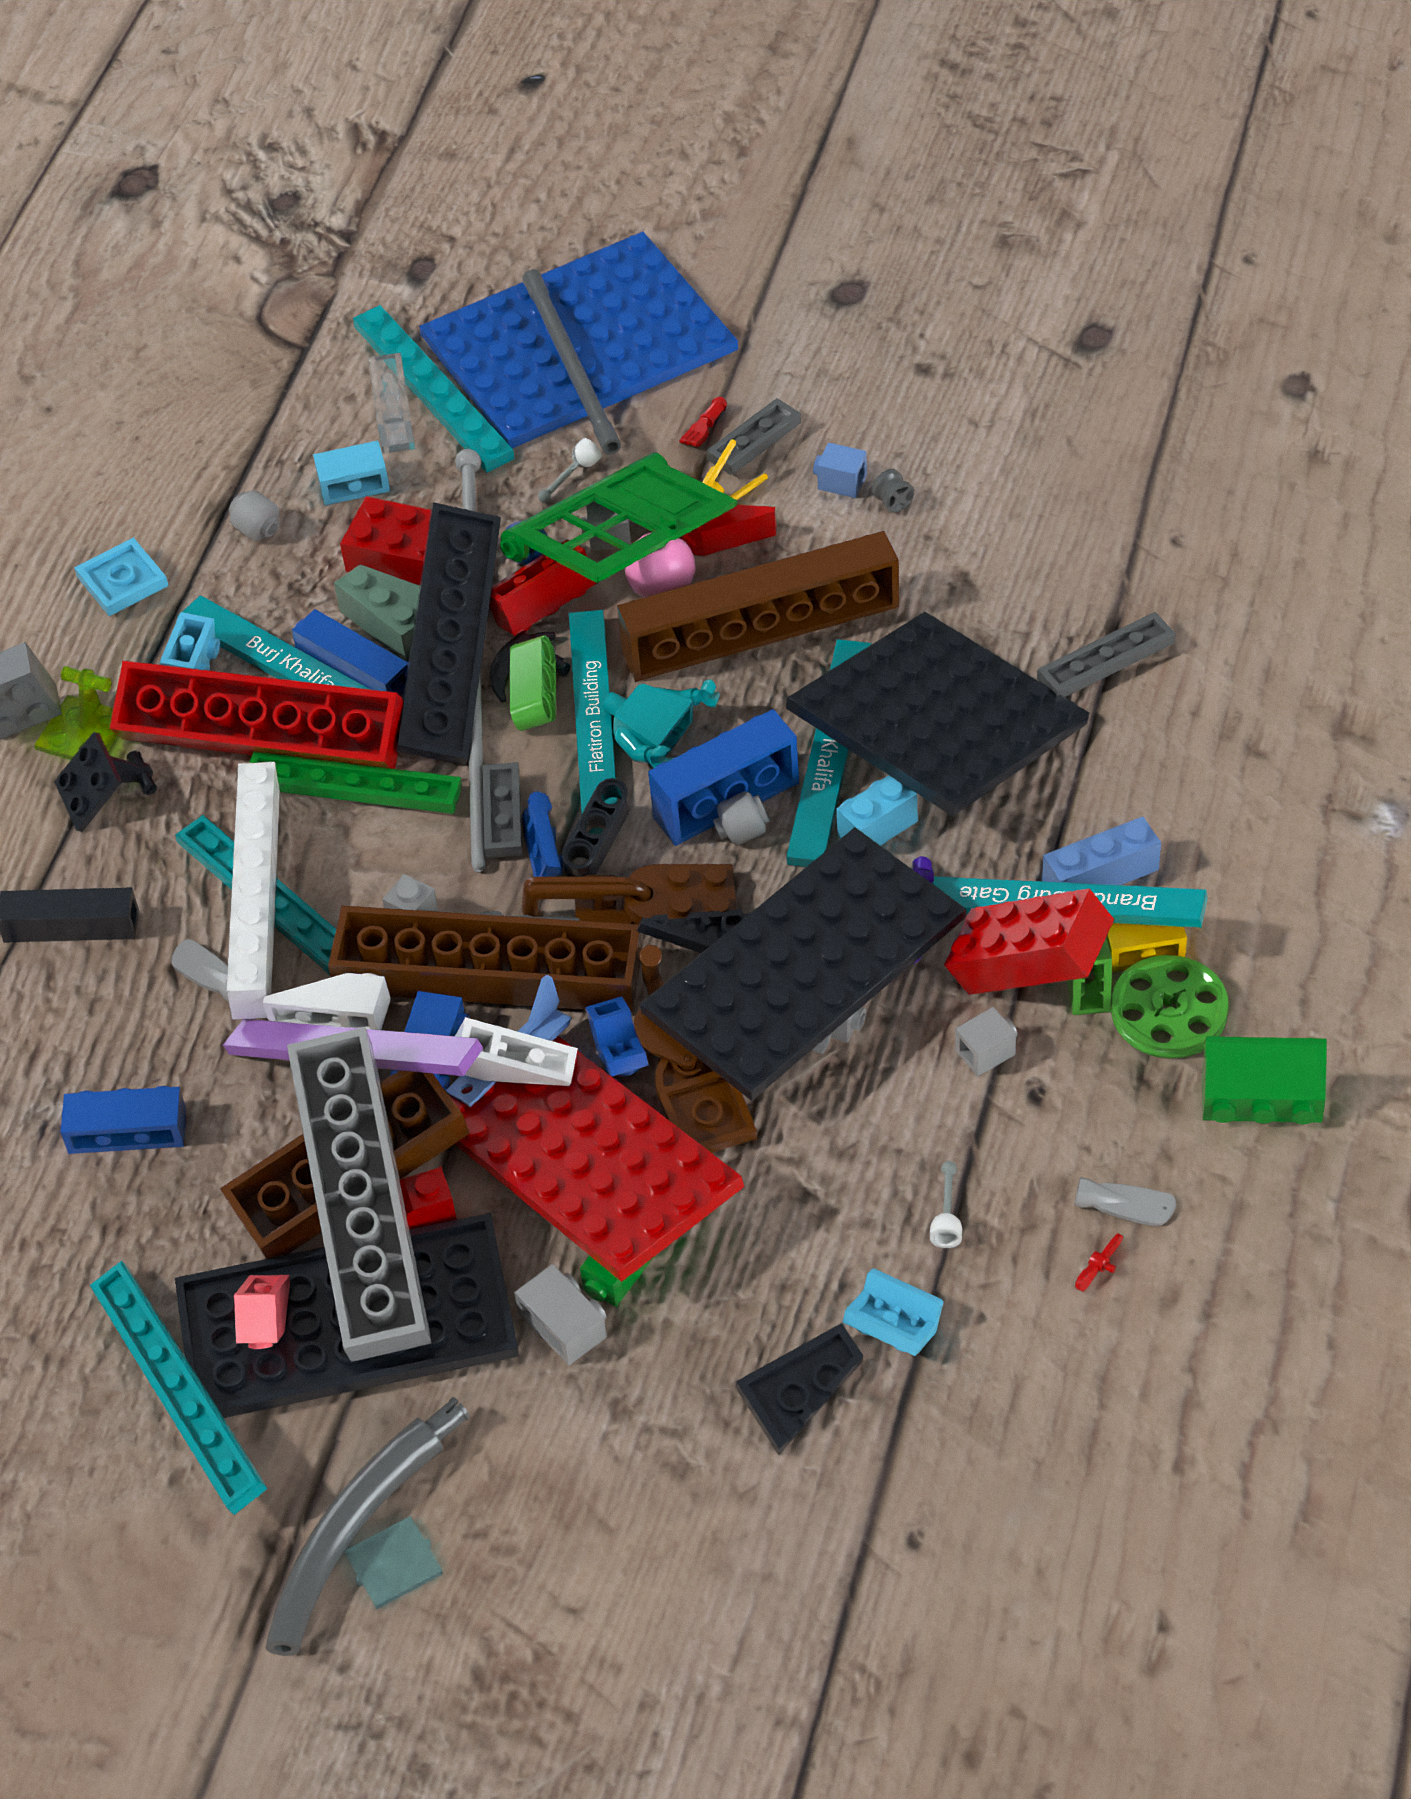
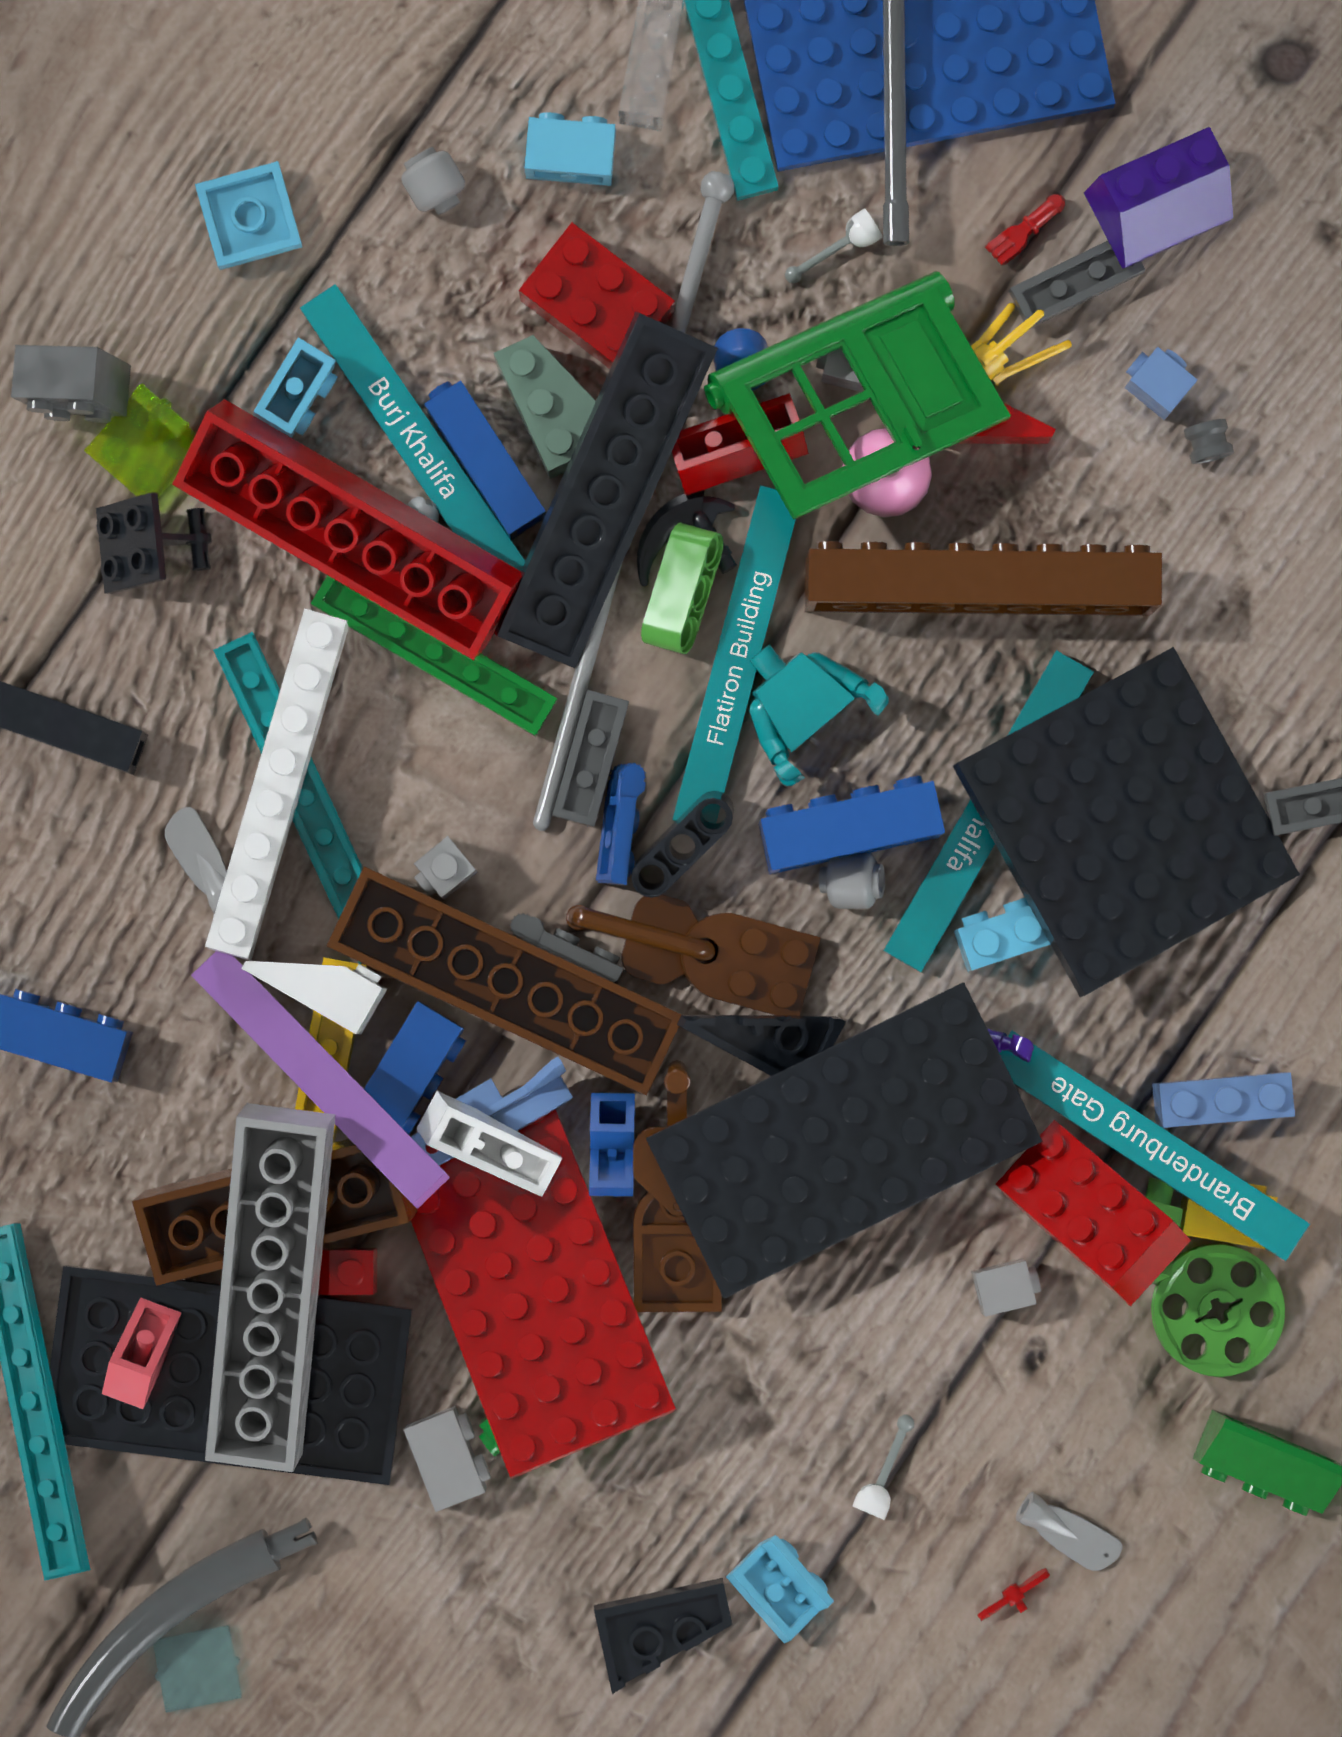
camera: 10 degrees right, 35 degrees up
none -> dark purple slope [1084,127,1233,269]

